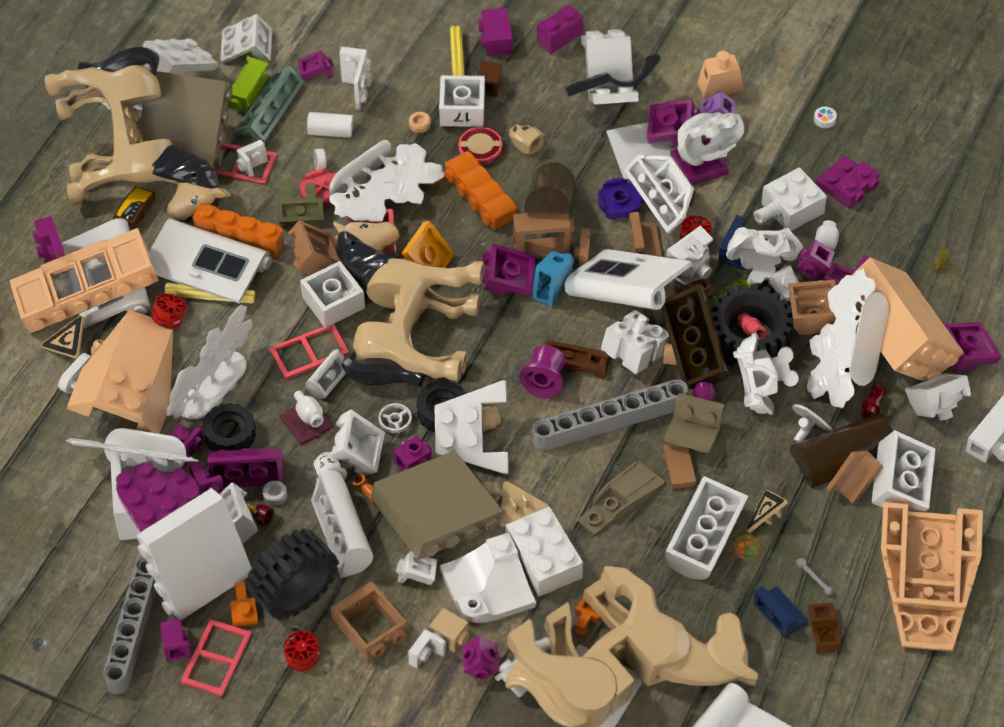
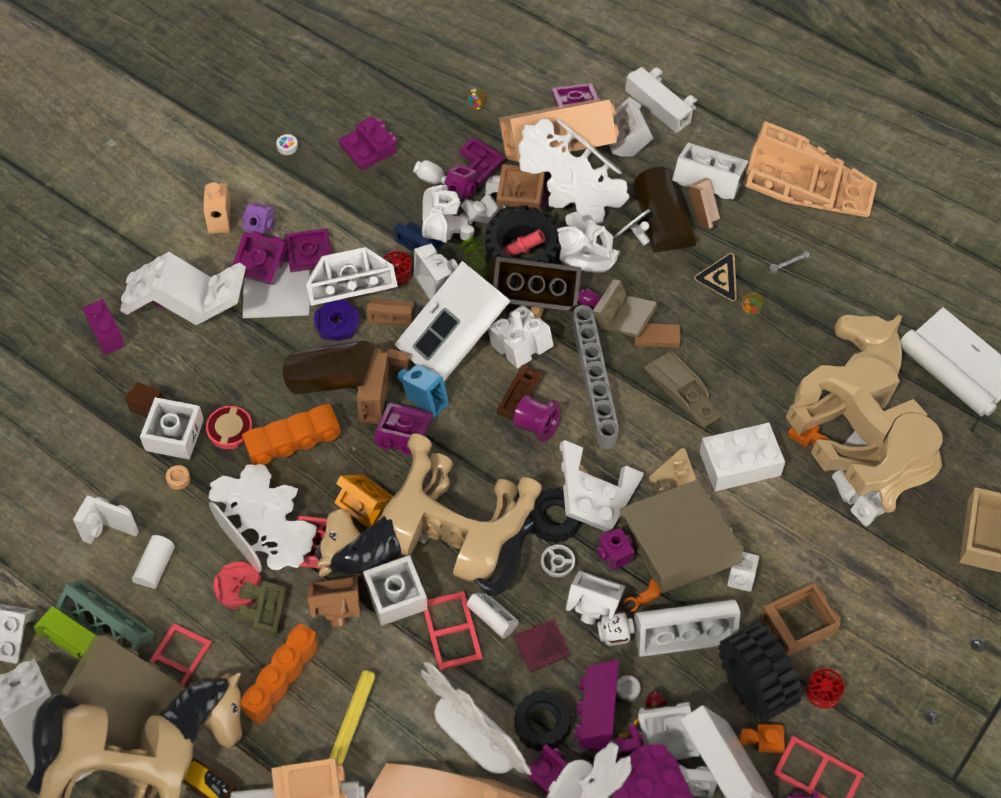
camera: 80 degrees left, 5 degrees up
white door [149,219,272,304] -> none
red wheel [151,294,187,329] -> none
white bracket [236,140,268,178] -> none
white plant [293,390,324,427] -> none
magenta bracket [298,50,334,81] -> none
white tile [314,149,326,170] -> none
white bracket [408,630,446,668] -> none
tan brick [429,608,470,653] -> none
white slope [440,532,536,623] -> none
light yellow axle [450,26,465,76] -> none
magenta brick [463,636,499,680] -> none
magenta brick [478,7,512,56] -> none
tan rock [509,124,545,155] -> none
black piece [564,53,661,97] -> none
white brick [665,476,748,580] -> none
white piece [677,112,744,166] -> none
white brick [753,167,827,231] -> none
dark blue panel [753,586,808,638] -> none
reddish brown slope [808,602,842,653] -> none
dark red pin [860,385,887,419] -> none

